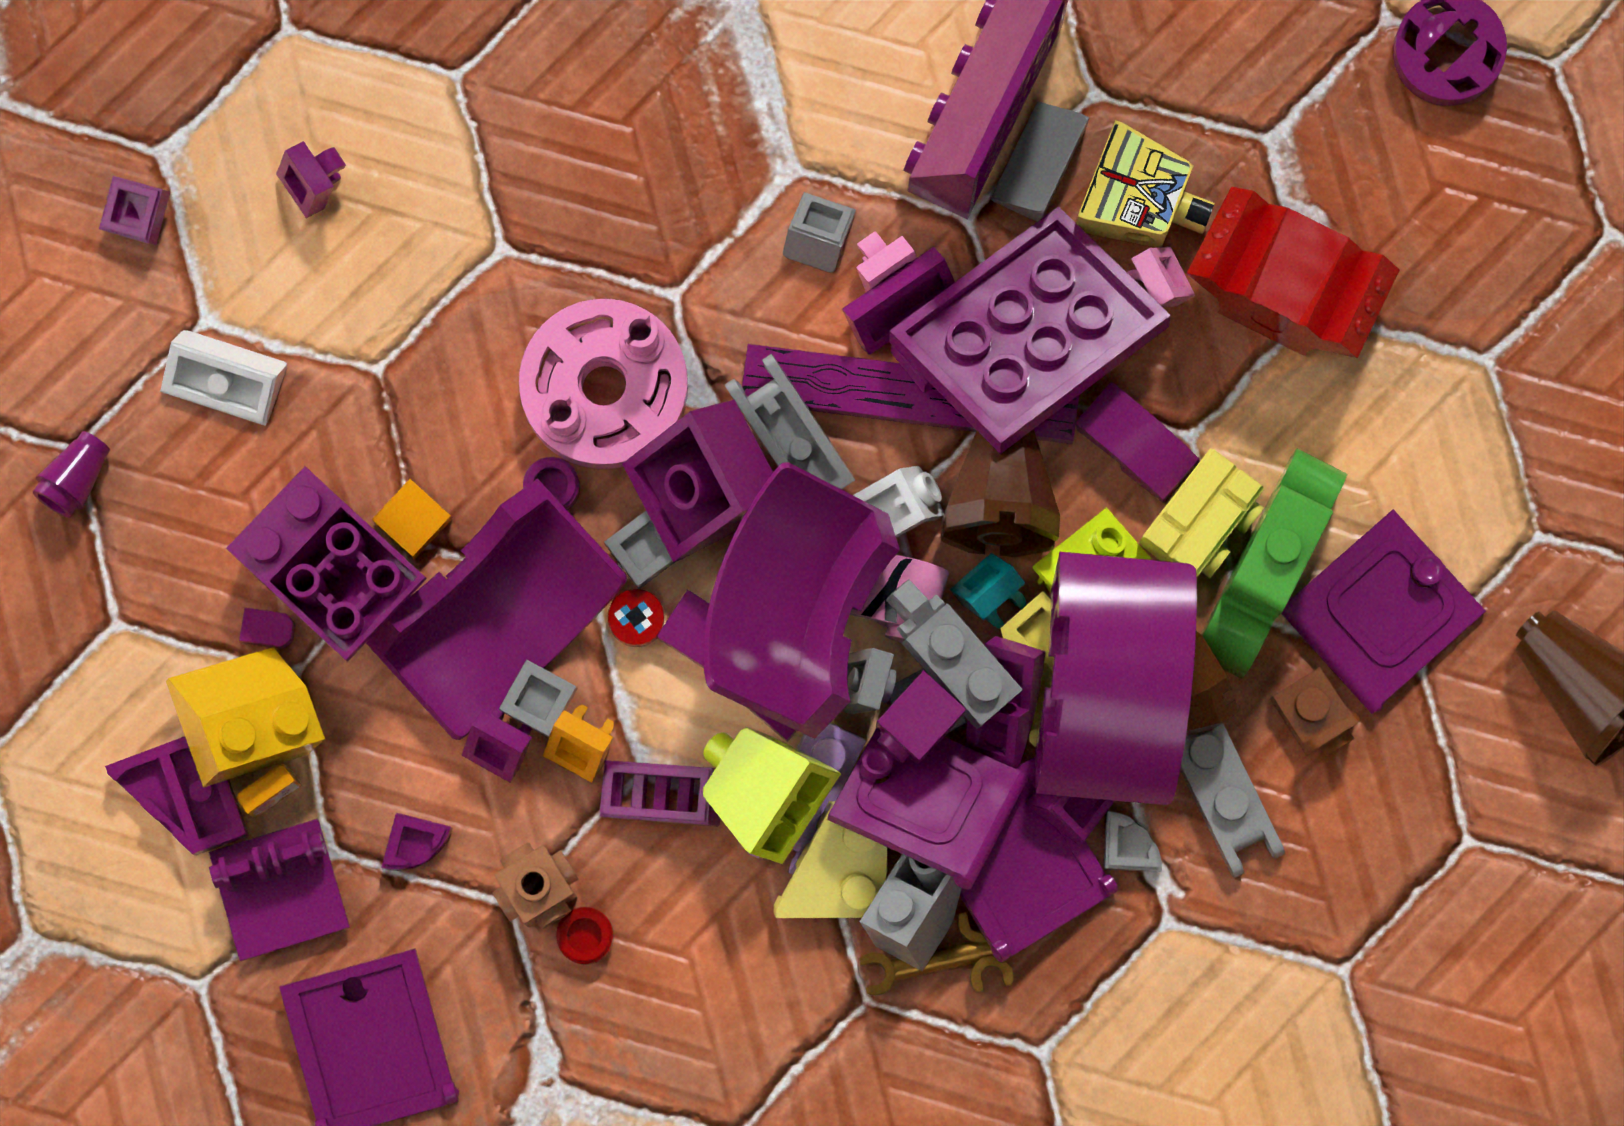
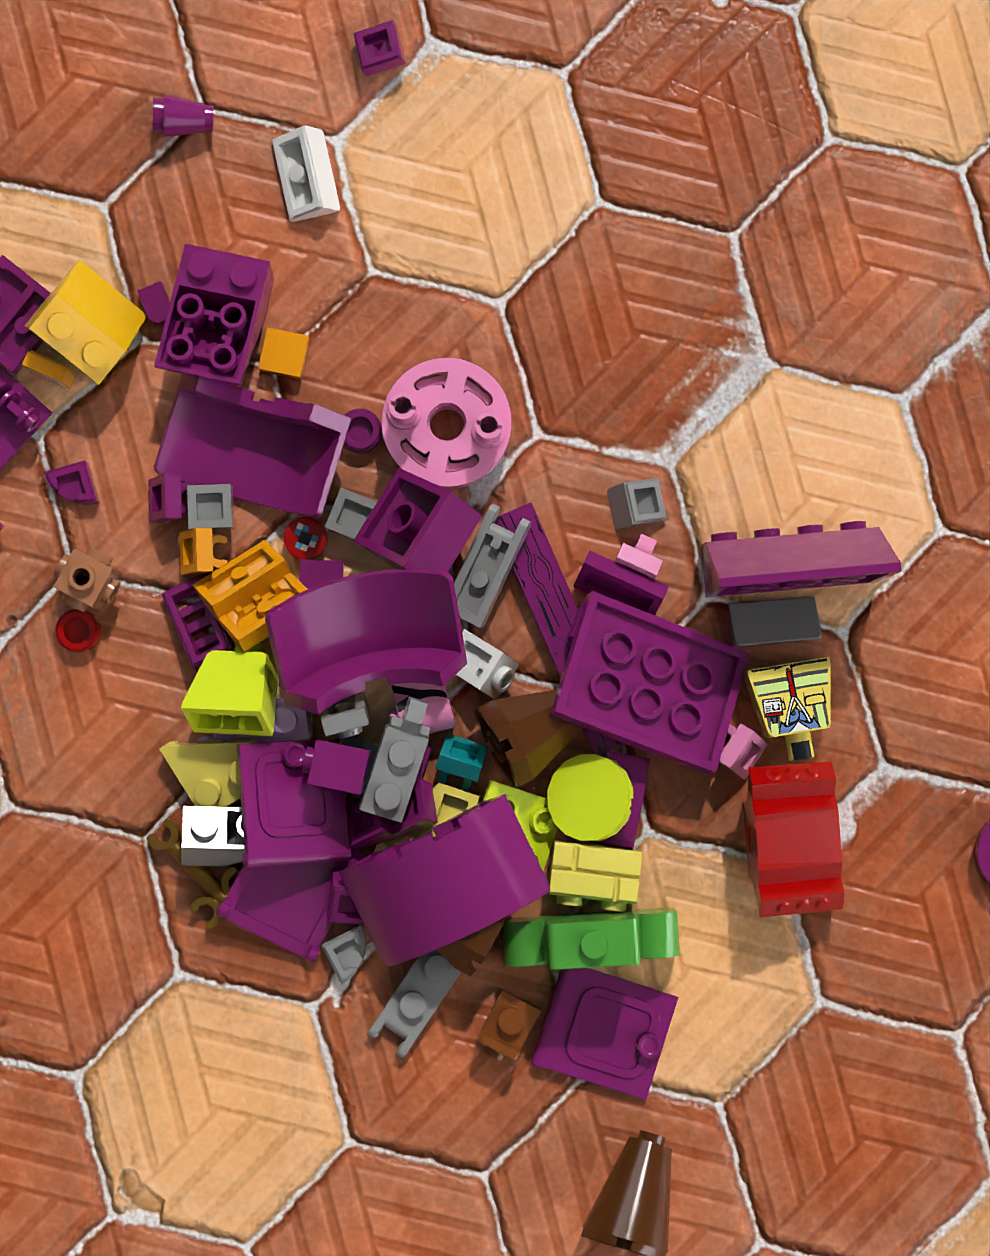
camera: 60 degrees right, 5 degrees up
magenta tile [276,141,346,218] -> none
none -> light orange slope [193,540,308,652]
none -> neon yellow tile [547,754,634,841]

